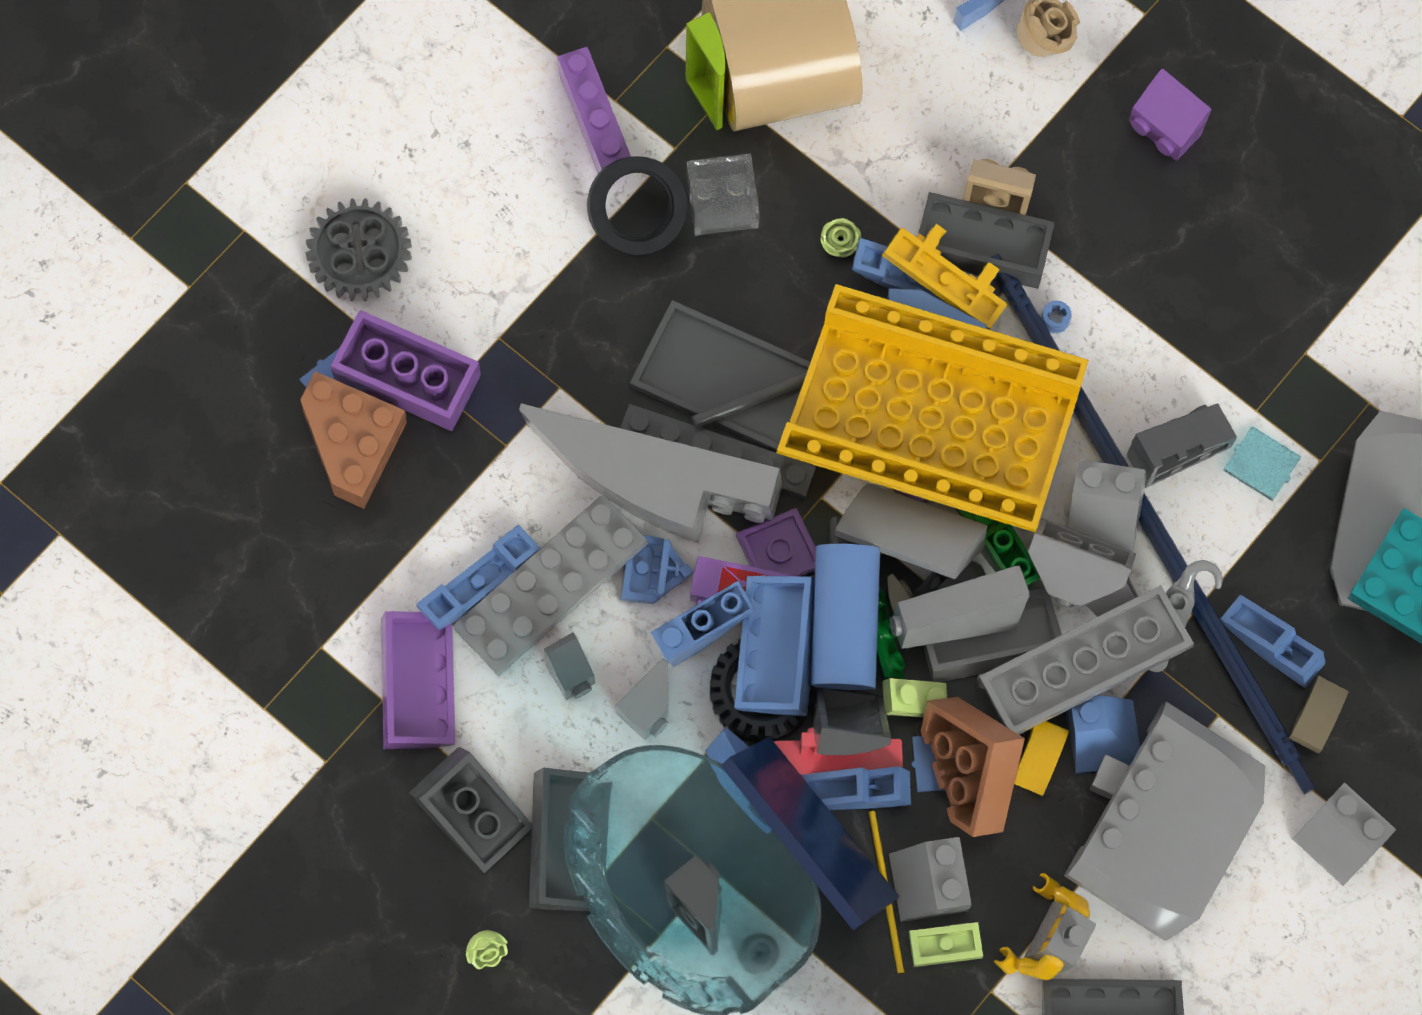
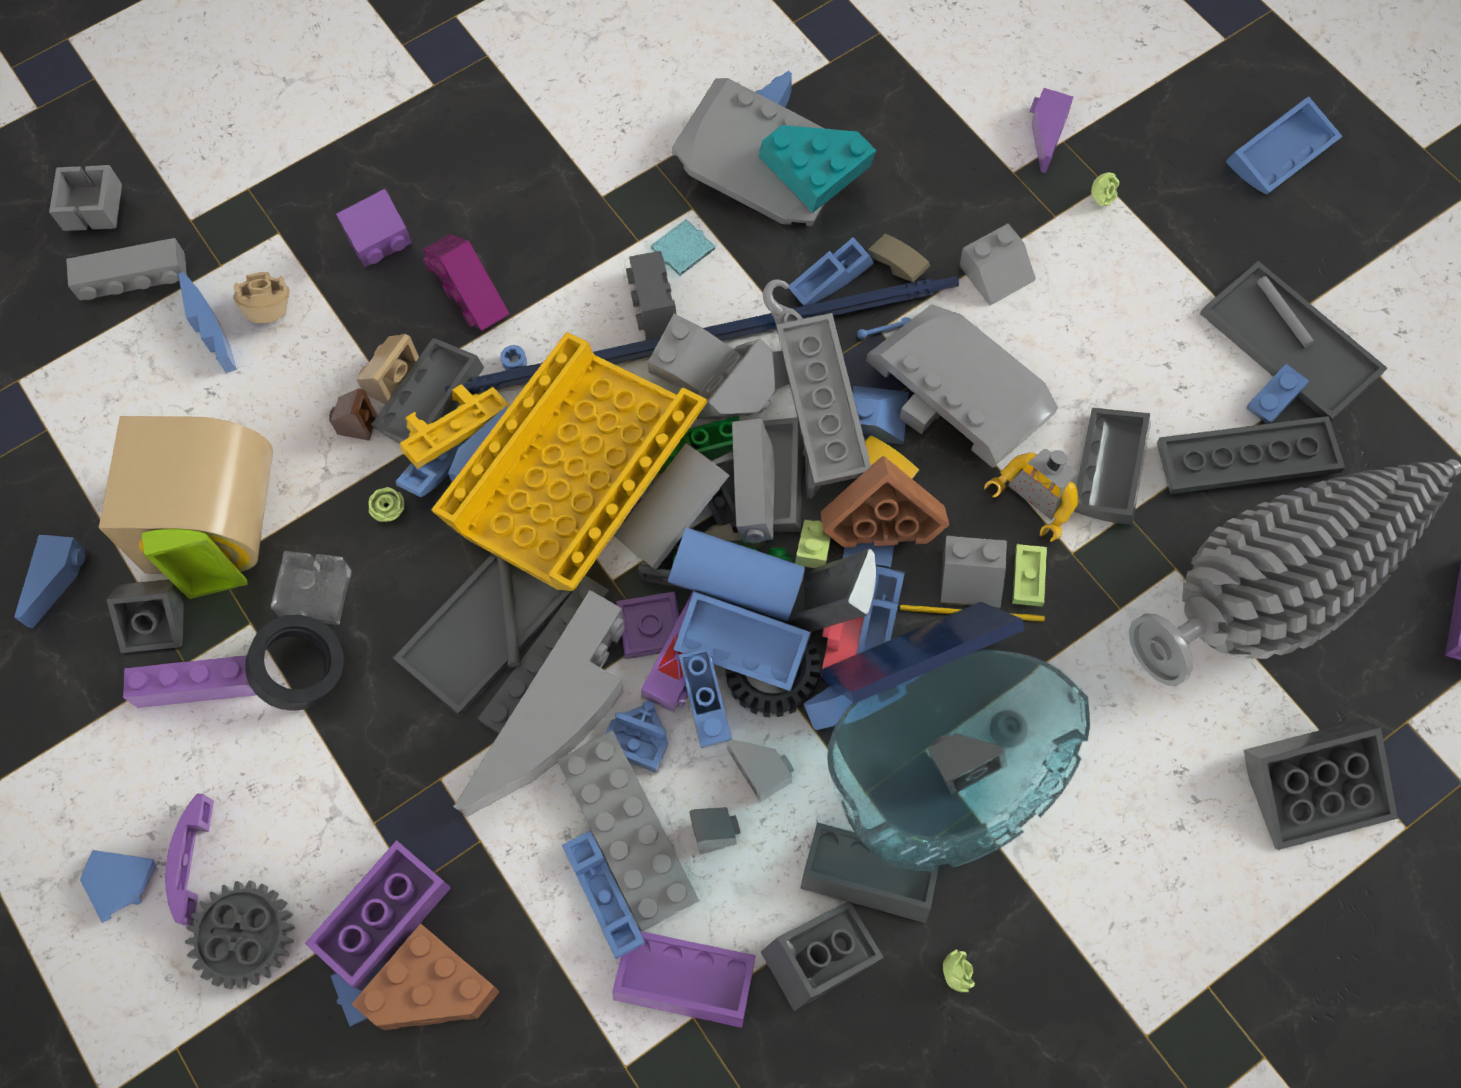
camera: 70 degrees left, 5 degrees down
none -> medium blue slope [80,850,156,923]
none -> dark grey slope [106,579,184,653]
none -> medium lavender slope [165,793,214,927]
none -> reddish brown slope [329,388,378,441]
none -> magenta brick [422,234,509,331]
none -> medium blue hinge [856,317,911,340]

